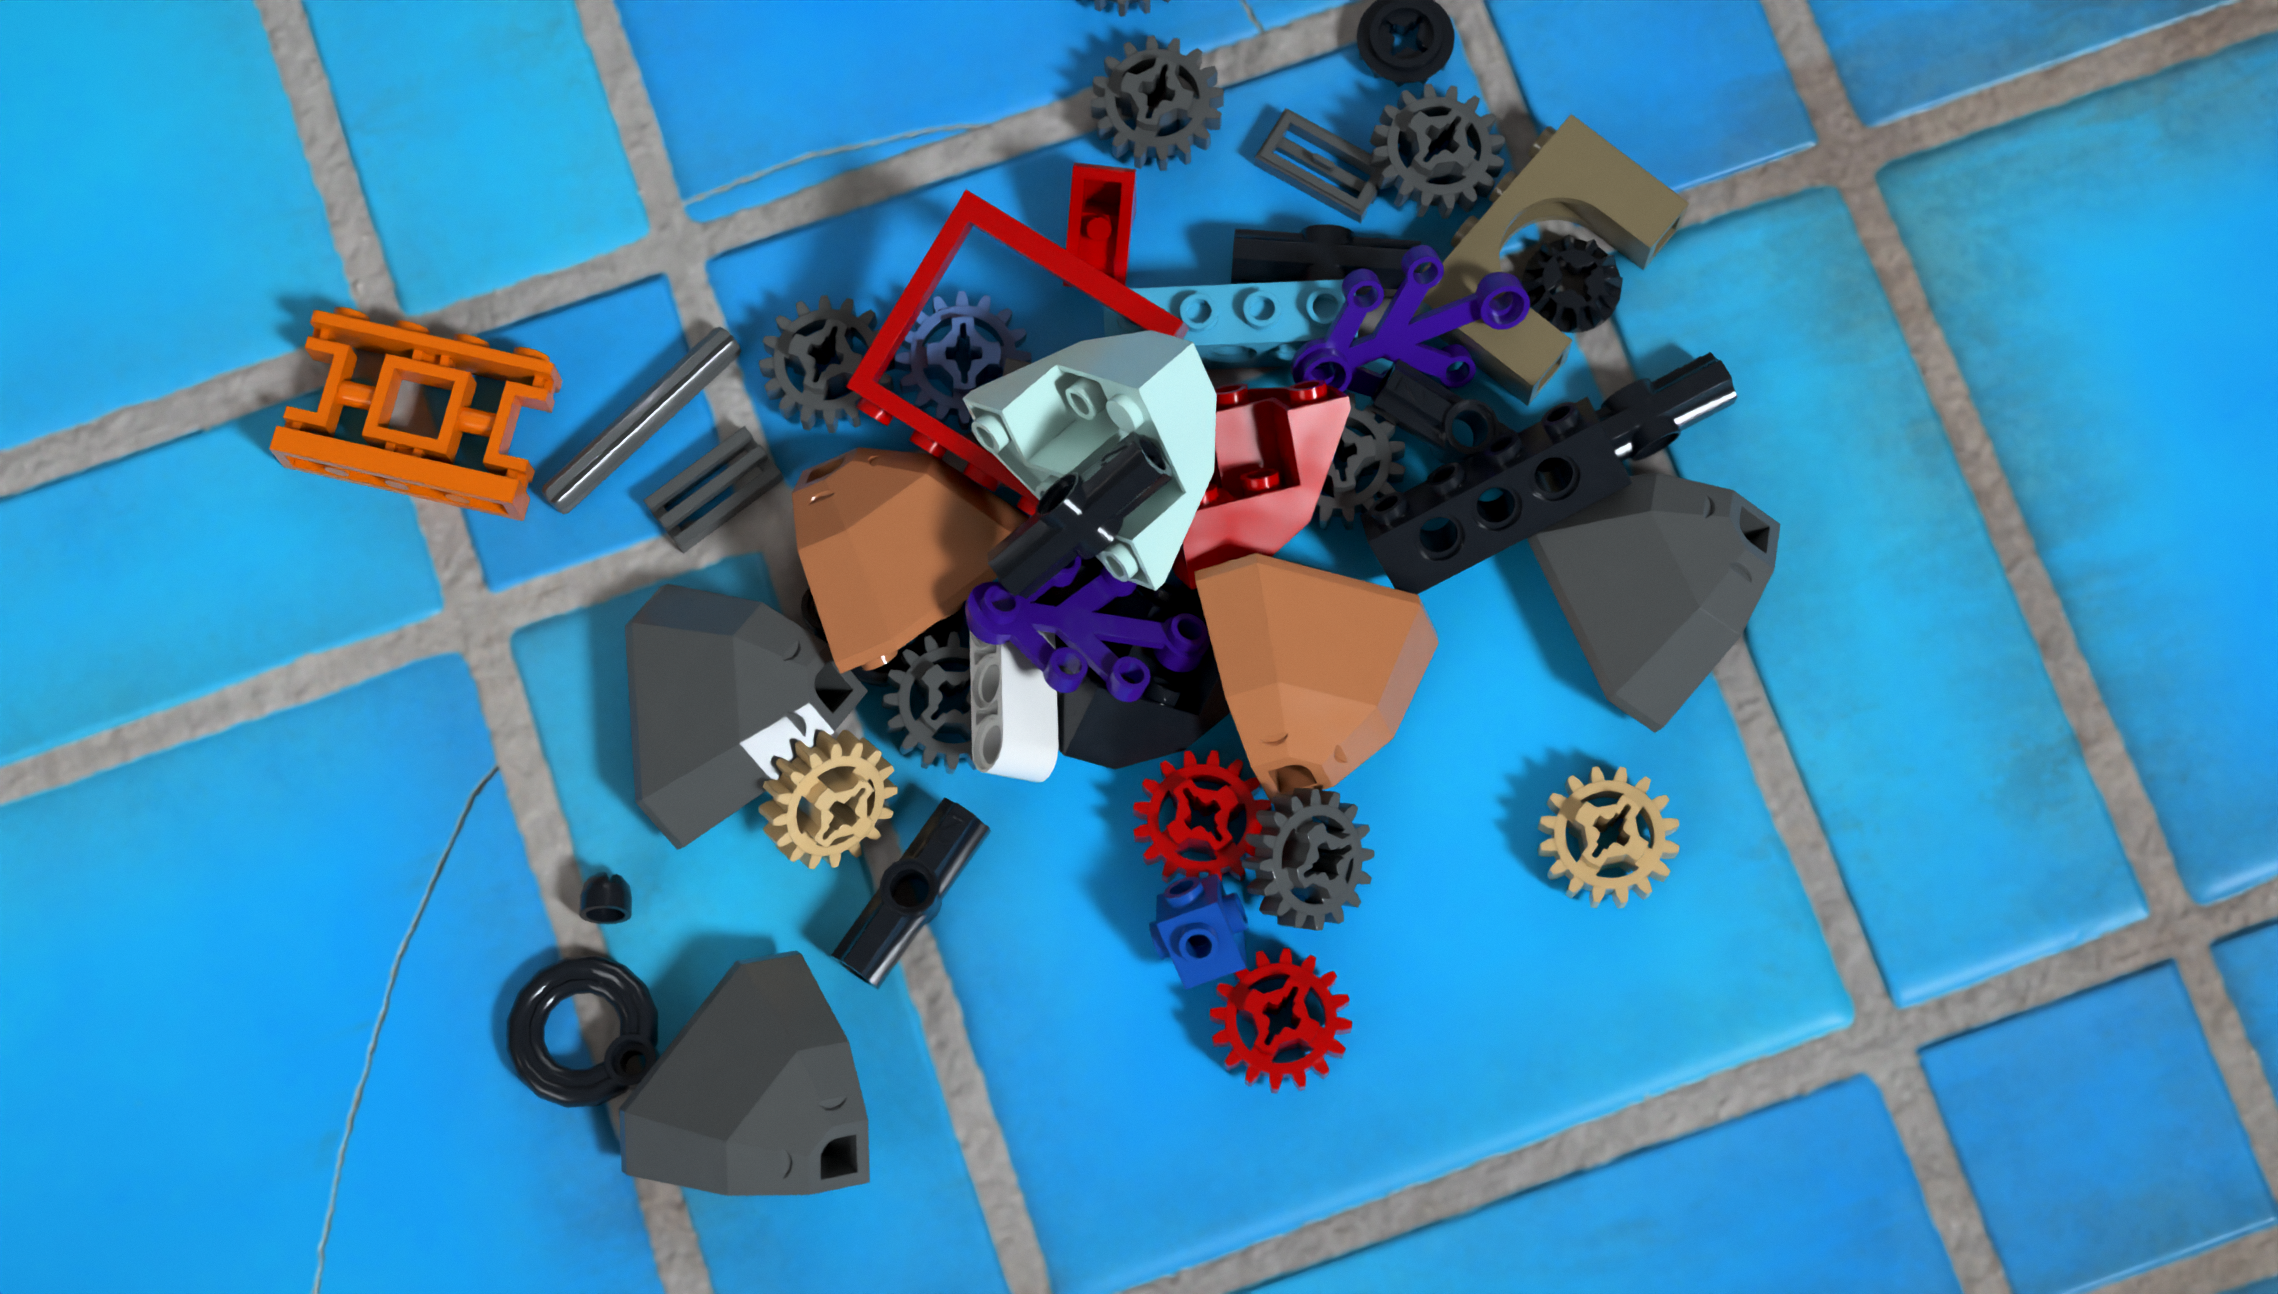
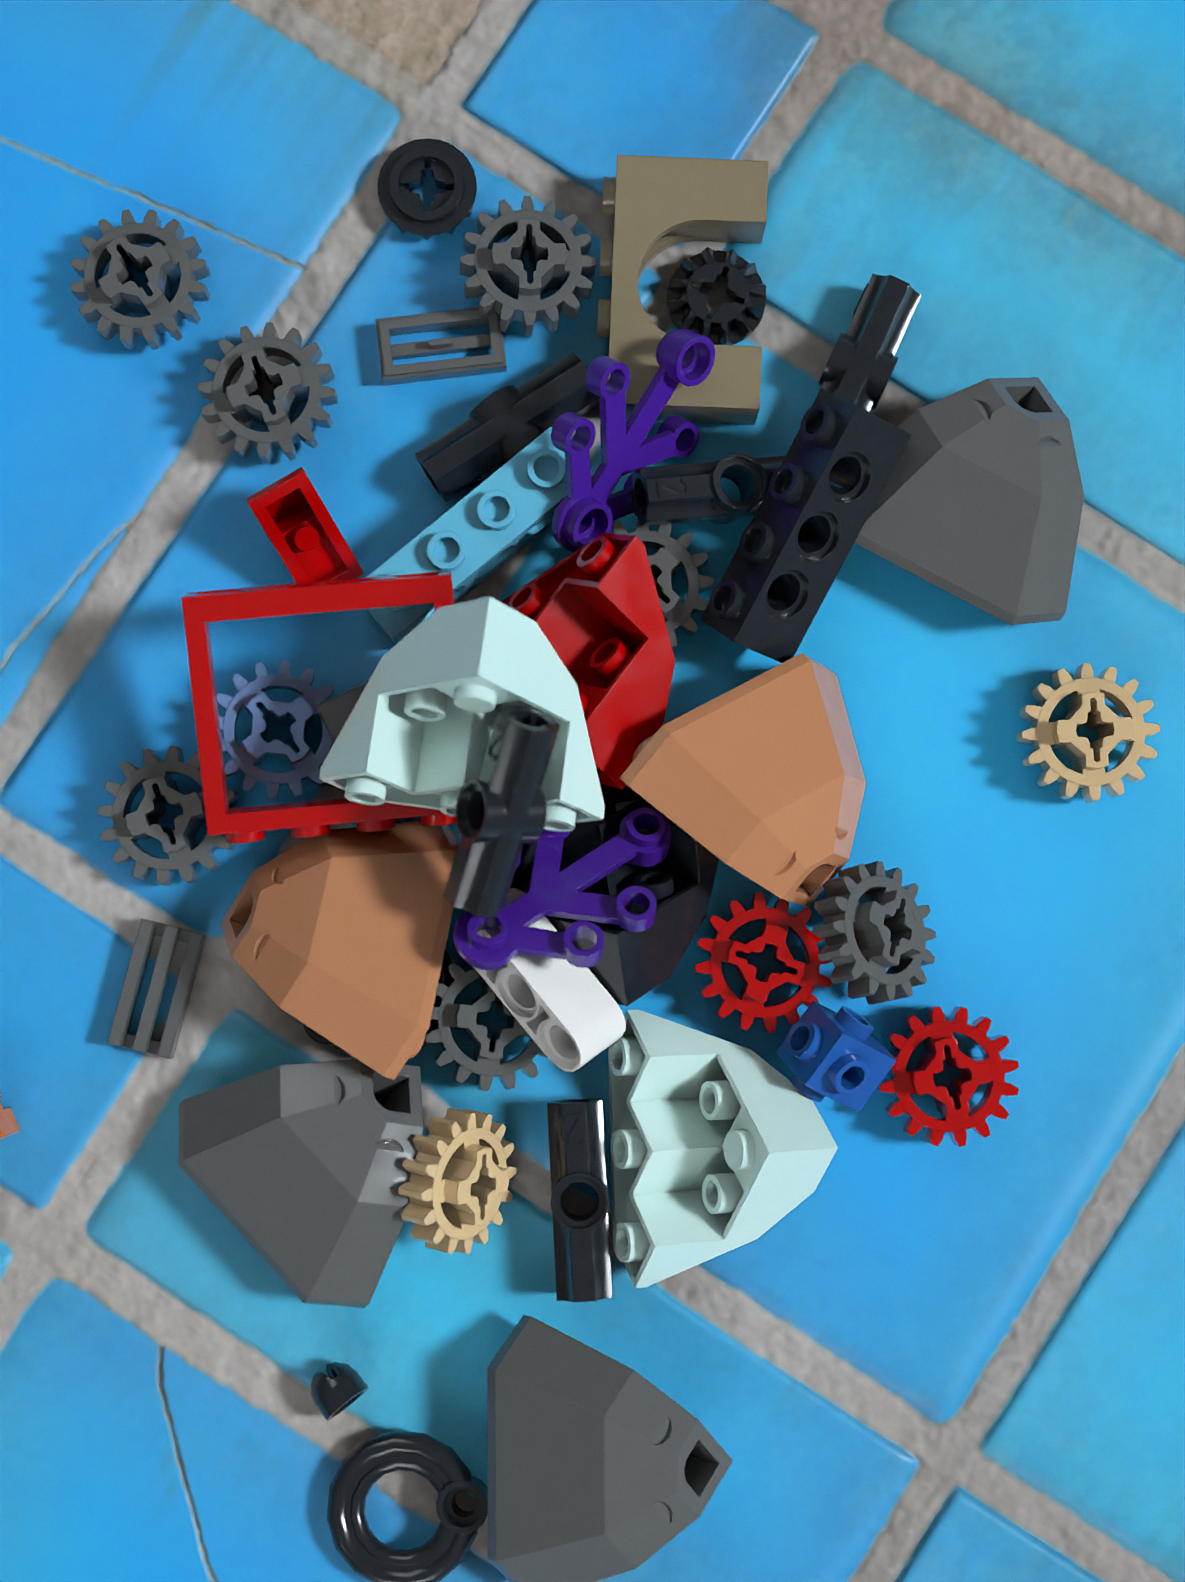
camera: 45 degrees left, 10 degrees up
dark grey axle [541,327,741,514] -> none
none -> light aqua brick [608,1009,838,1288]

